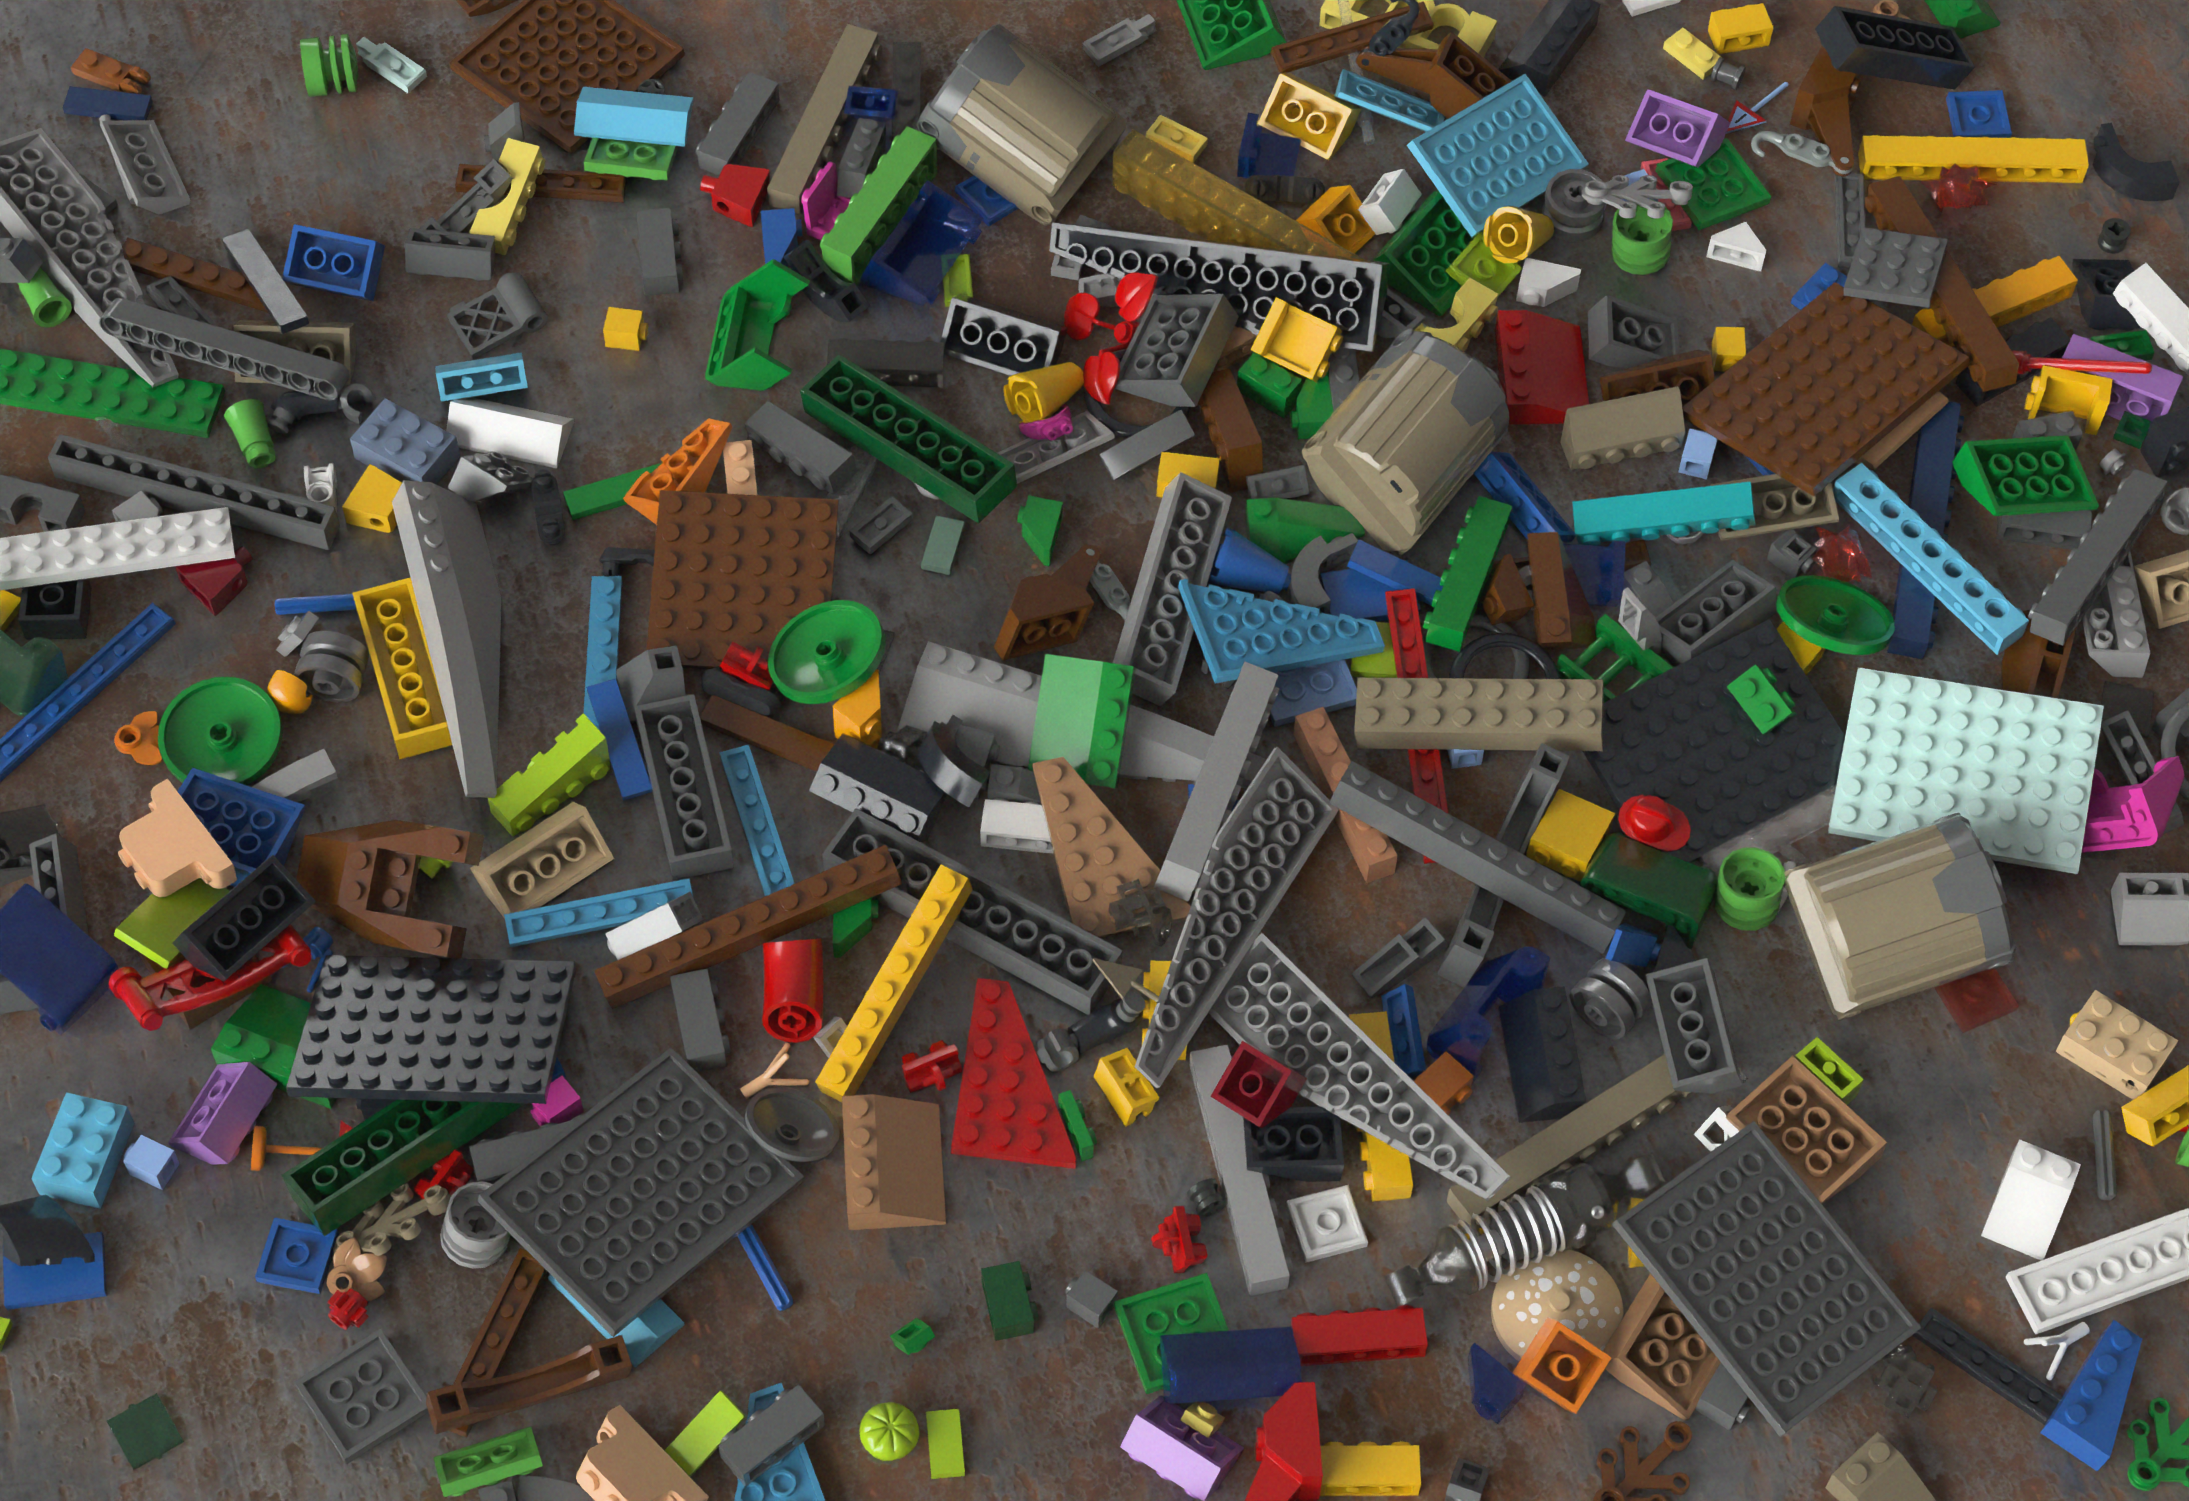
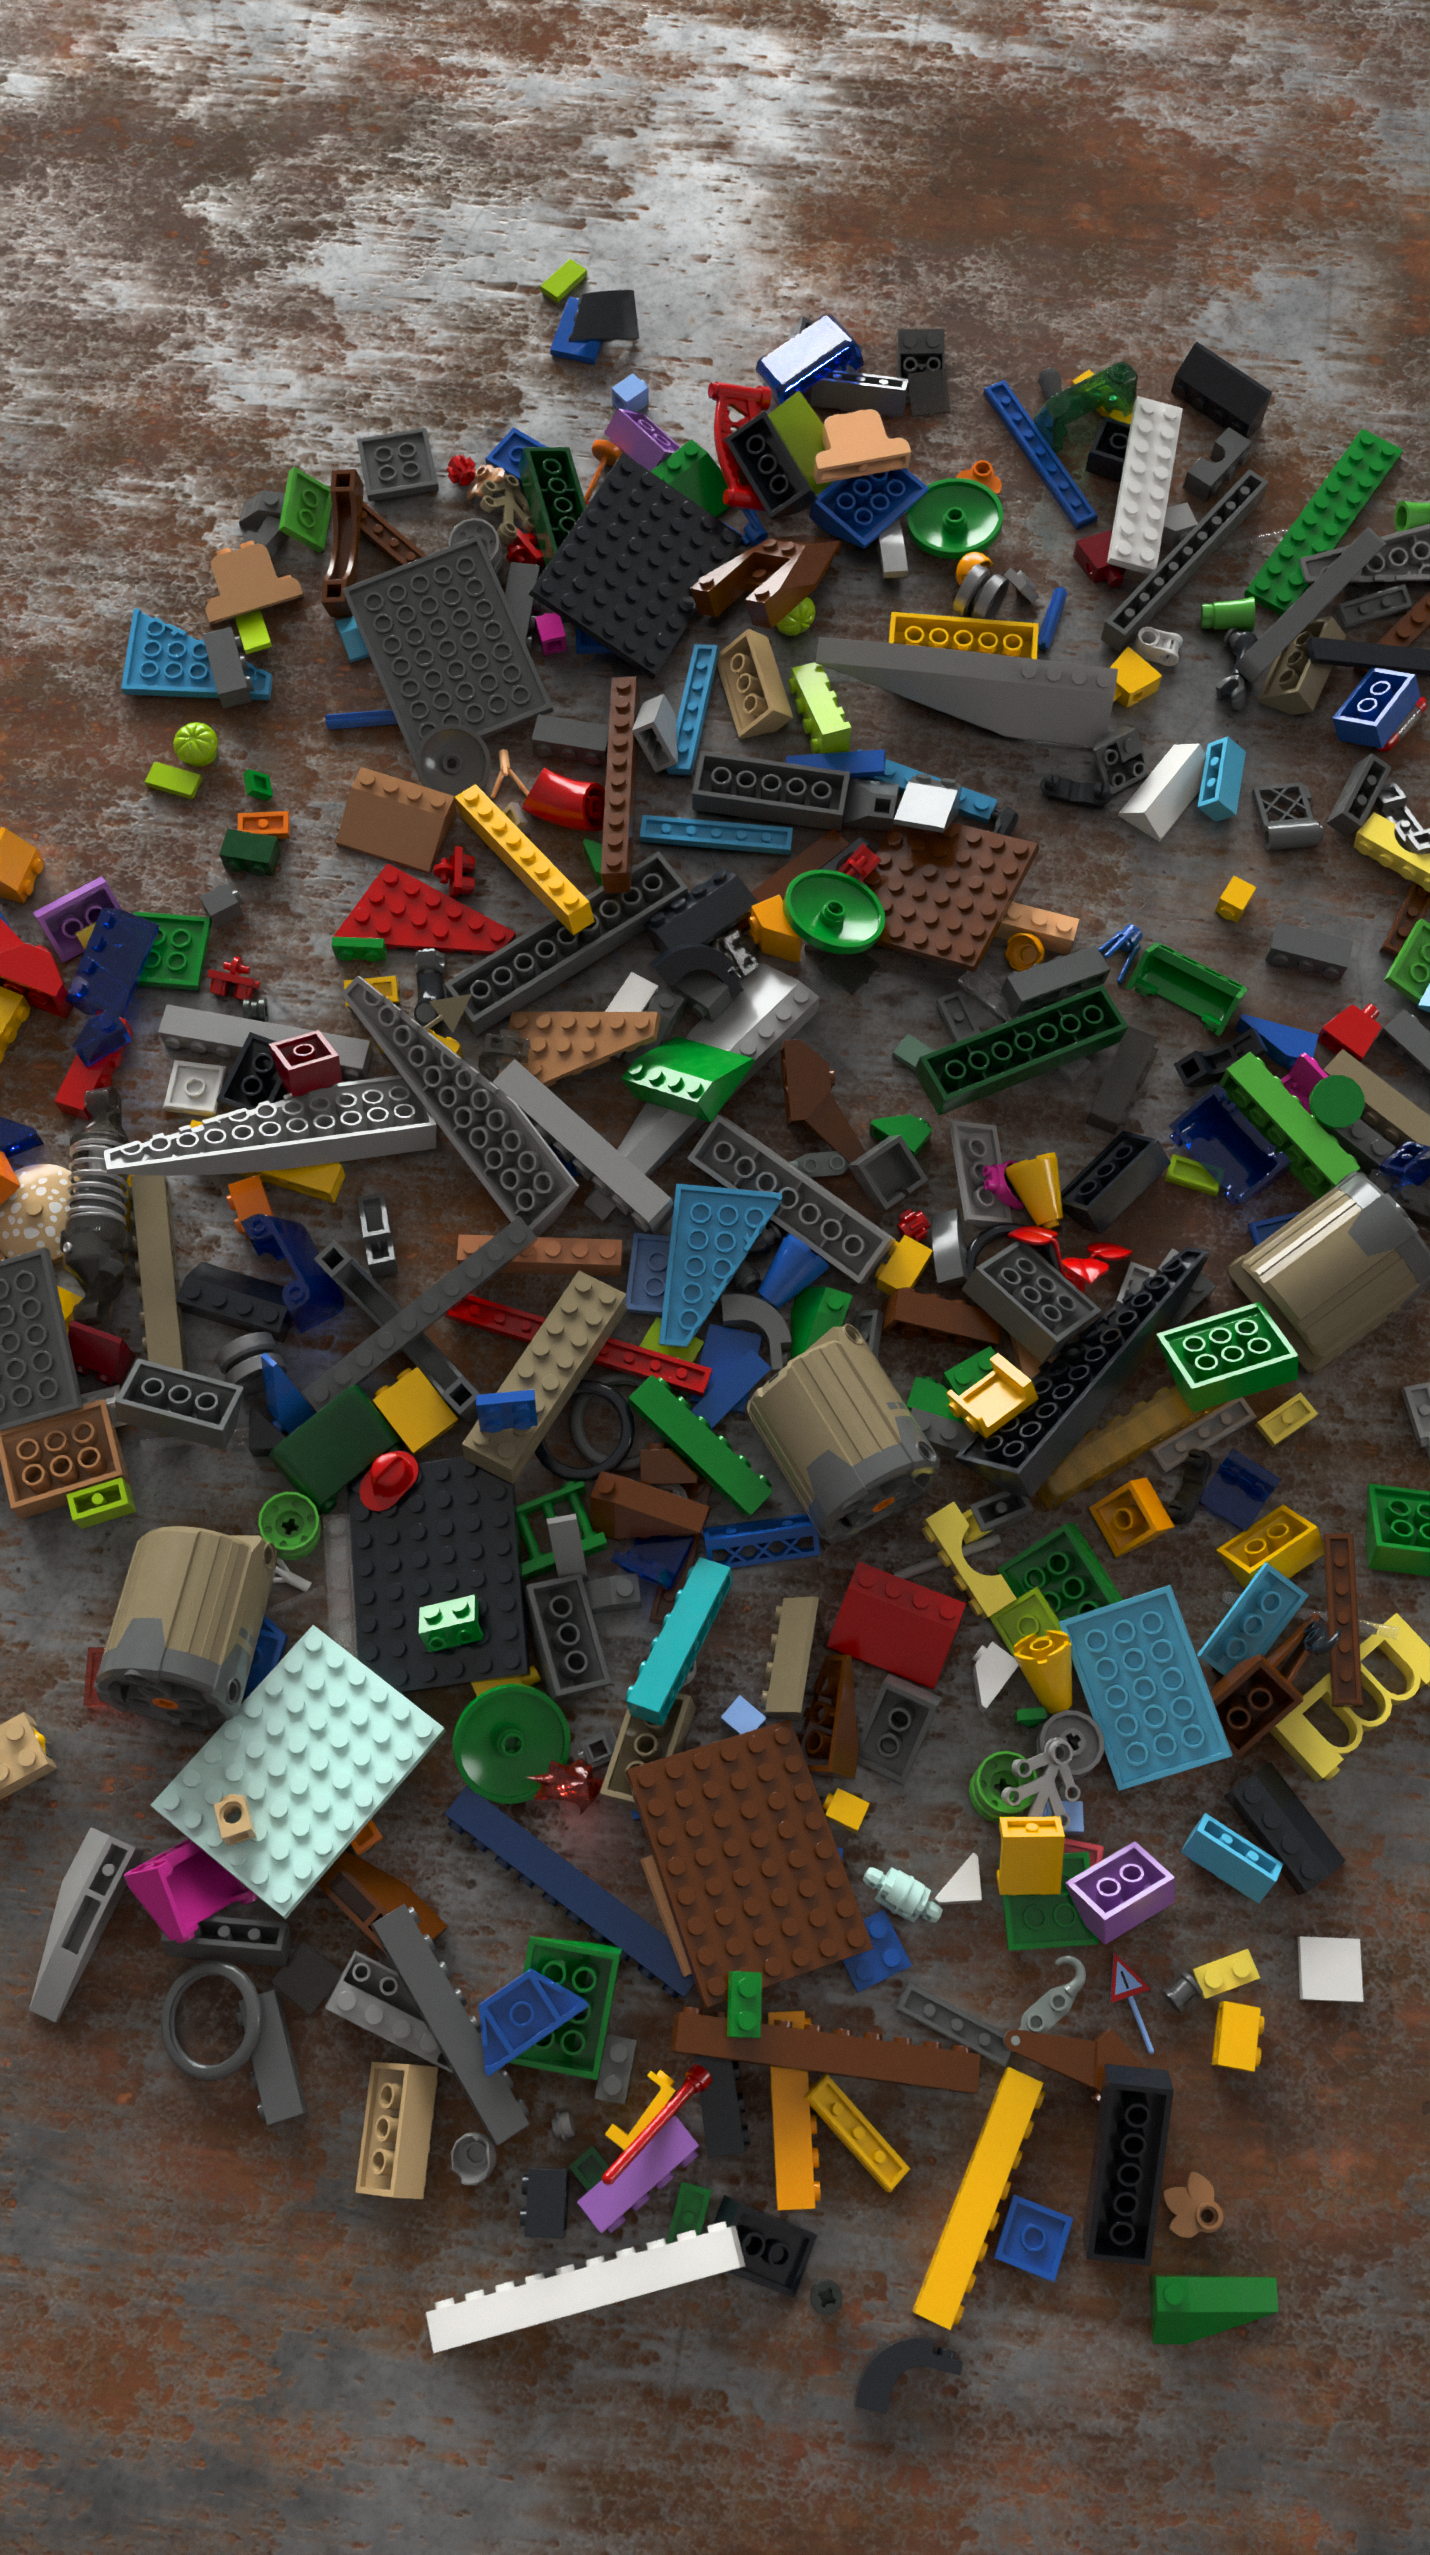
camera: 115 degrees right, 10 degrees up
medium azure brick [31,1092,134,1209] -> none
clear green piece [107,1393,184,1470] -> none
sand blue brick [350,398,460,485] -> none
green tile [563,463,662,520] -> none
orange wedge [623,418,733,525] -> none
white brick [1358,169,1422,235] -> none
blue plate [1381,984,1426,1079] -> none
medium azure brick [1833,463,2029,655] -> none
dark grey plate [1844,228,1948,308] -> none
clear red hair [1919,163,1997,213] -> none
none -> dark red slope [68,1320,136,1386]
none -> clear blue slope [72,1007,133,1068]
none -> tan brick [213,1794,257,1846]
none -> orange plate [238,811,290,839]
none -> blue plate [476,1389,538,1433]
none -> blue wing [478,1968,589,2076]
none -> green plate [727,1971,762,2038]
none -> yellow tile [803,2074,910,2192]
none -> dark grey piece [847,1135,928,1210]
none -> light aqua piece [863,1867,943,1923]
none -> slope [893,774,963,833]
none -> red gear [896,1208,930,1242]
none -> yellow panel [997,1817,1065,1895]
none -> light orange hair [1005,933,1045,972]
none -> green tile [1013,1707,1047,1728]
none -> blue plant [1098,924,1143,984]
none -> green slope [1156,1302,1298,1413]
none -> medium azure brick [1181,1813,1283,1904]
none -> green tile [1309,1075,1365,1129]

